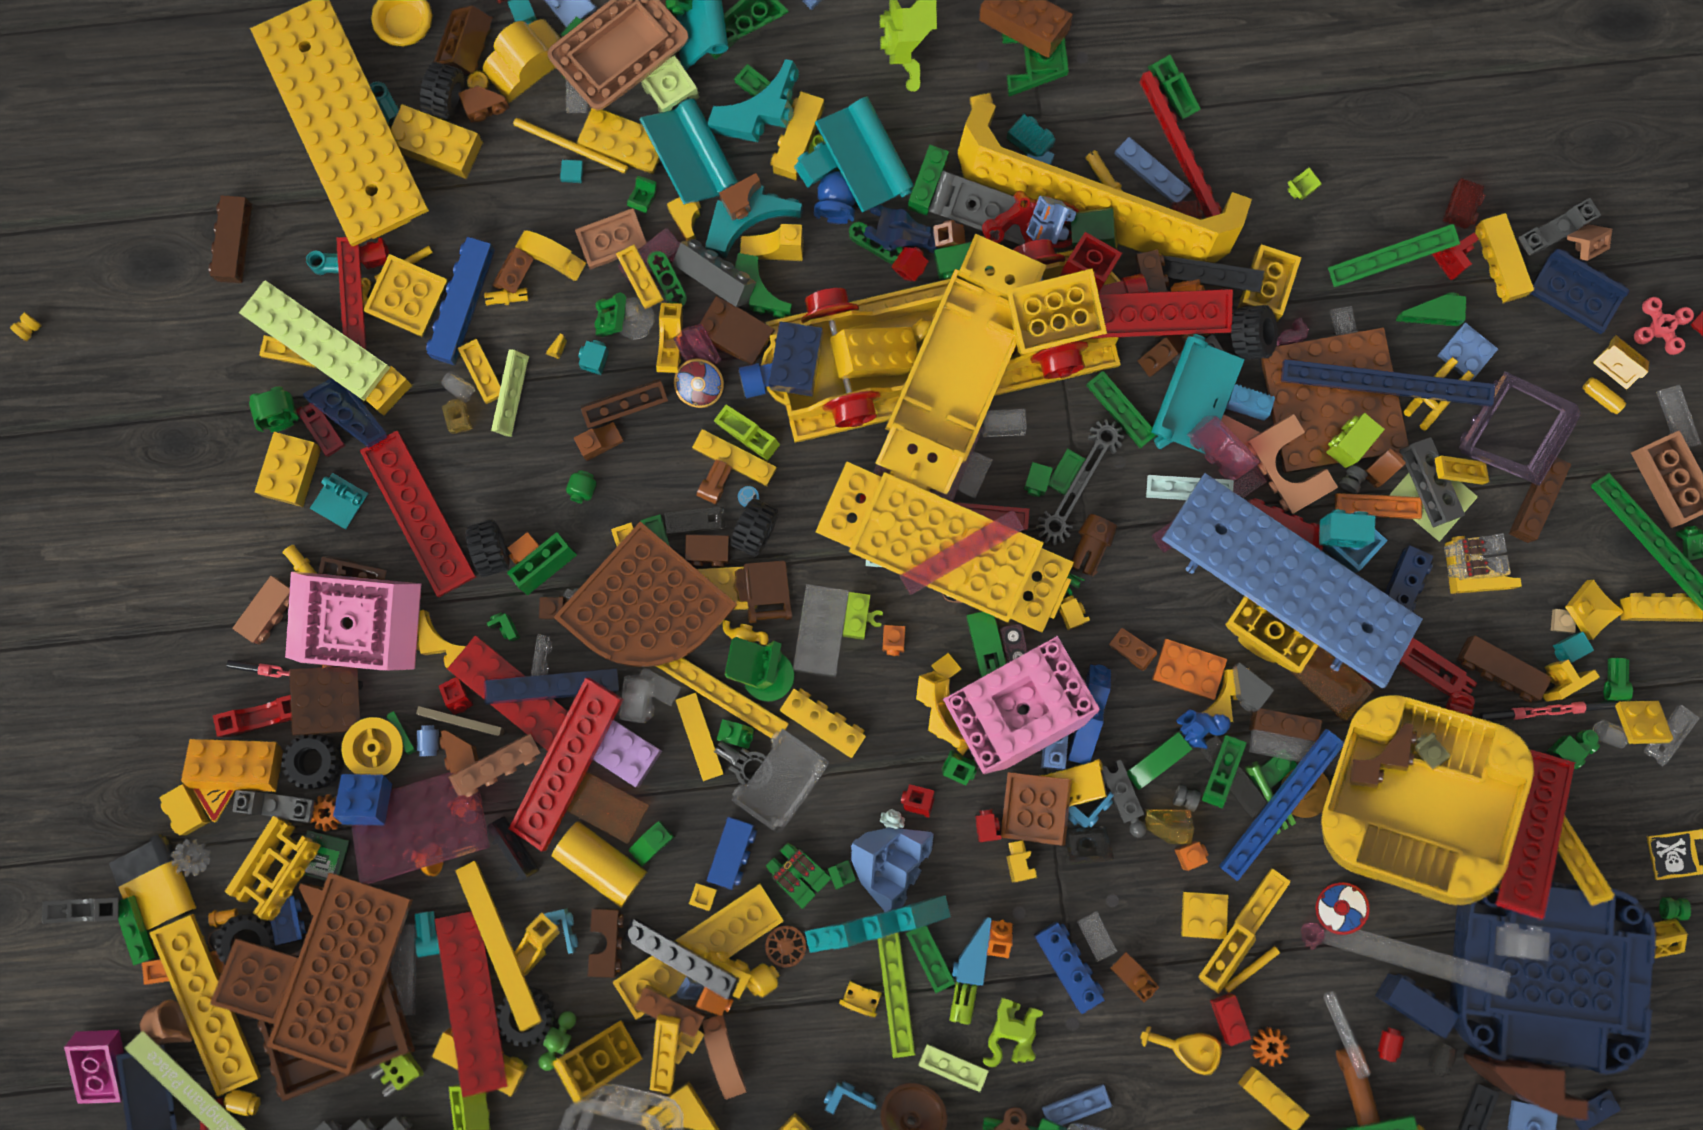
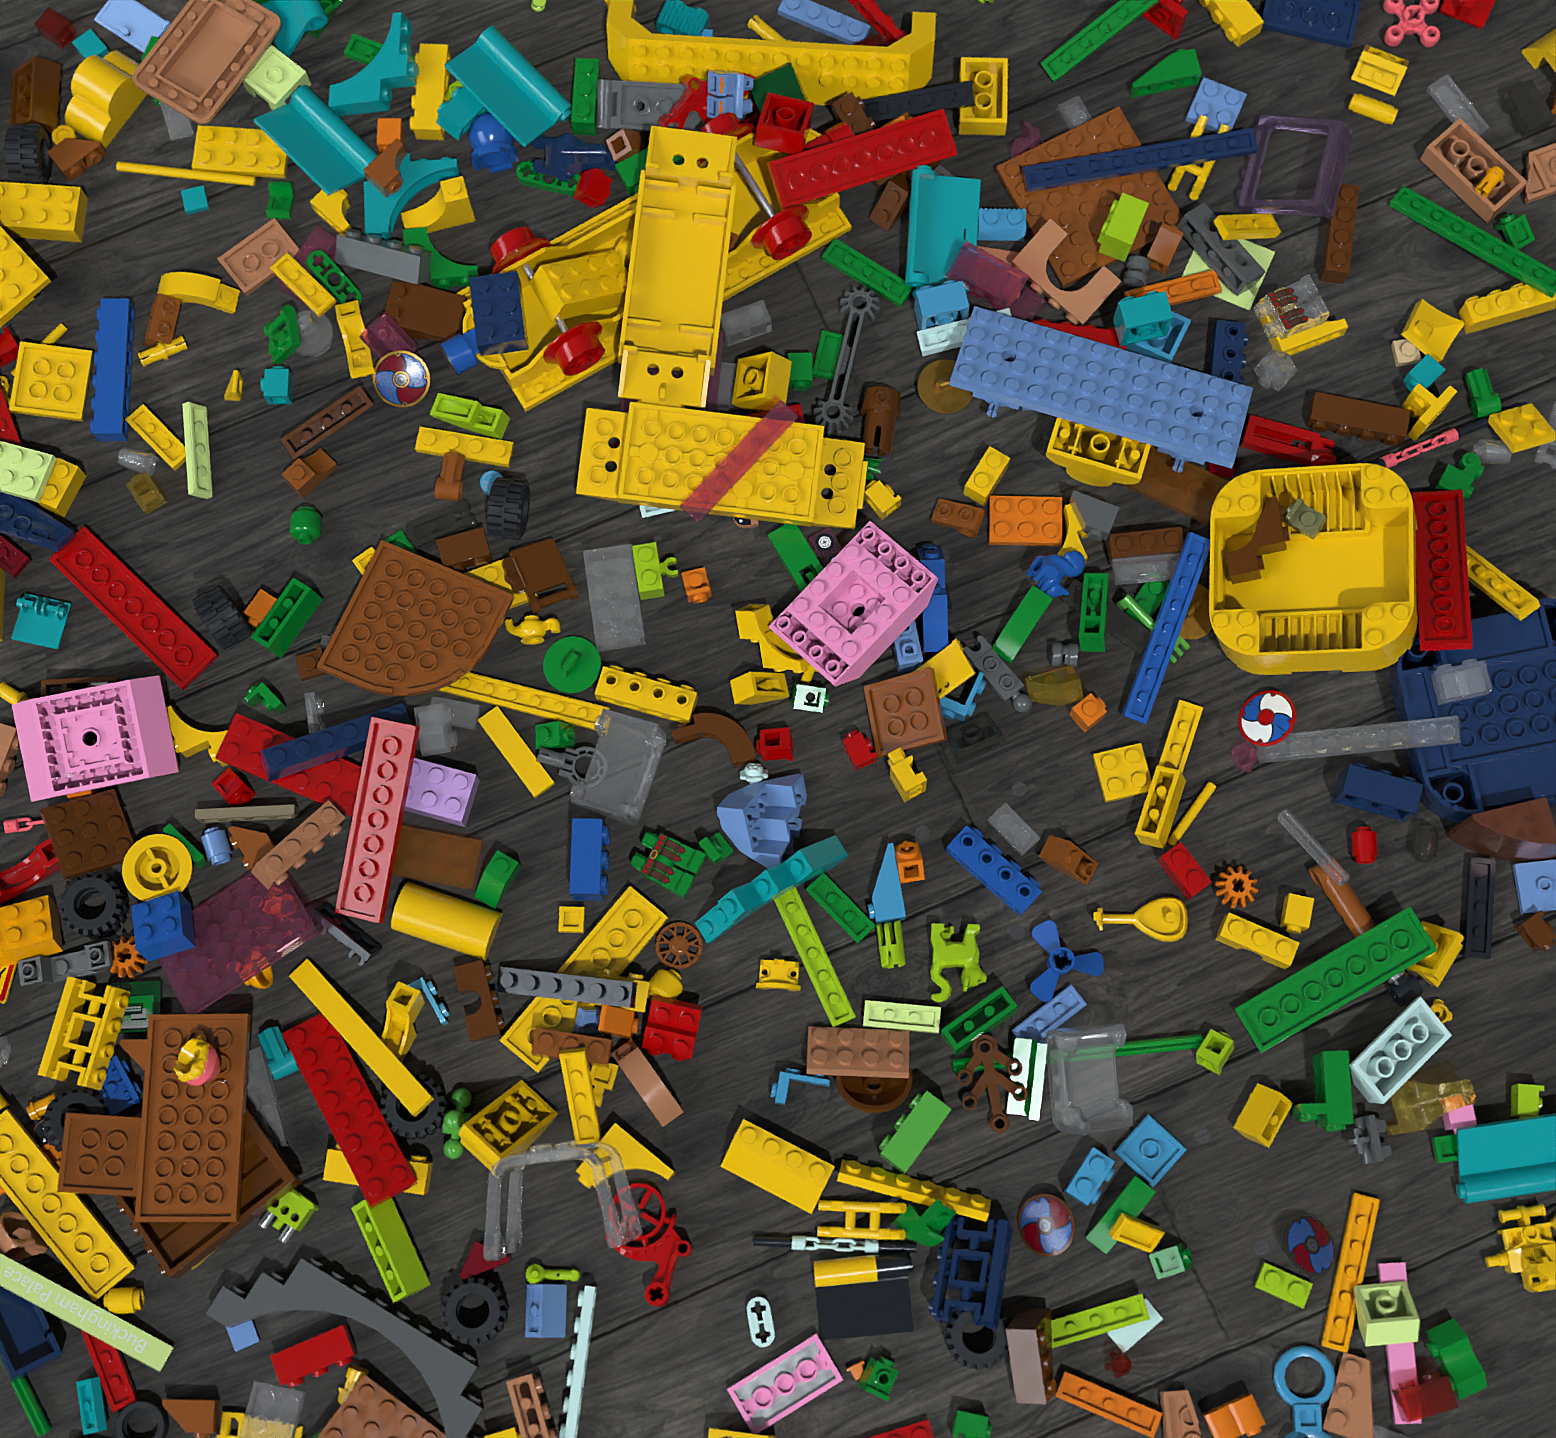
camera: 15 degrees left, 5 degrees down
green bracket [725,637,782,690] -> none
yellow slope [931,653,961,679] -> none
yellow slope [1007,269,1107,354] -> none
black tyre [1231,305,1278,360] -> none
none -> yellow hair [174,1036,221,1086]
none -> orange brick [377,118,405,154]
none -> red plate [642,995,703,1061]
none -> reddish brown arch [672,713,757,769]
none -> yellow slope [730,672,789,705]
none -> yellow brick [732,352,792,413]
none -> nougat plate [807,1026,909,1078]
none -> dark azure brick [914,280,969,331]
none -> pearl gold shield [917,359,973,414]
none -> green brick [941,986,1018,1056]
none -> yellow brick [963,446,1010,506]
none -> blue piece [1030,920,1103,1002]
none -> clear brick [1253,350,1298,391]
none -> yellow brick [1280,893,1314,934]
none -> light orange pin [1475,166,1505,198]

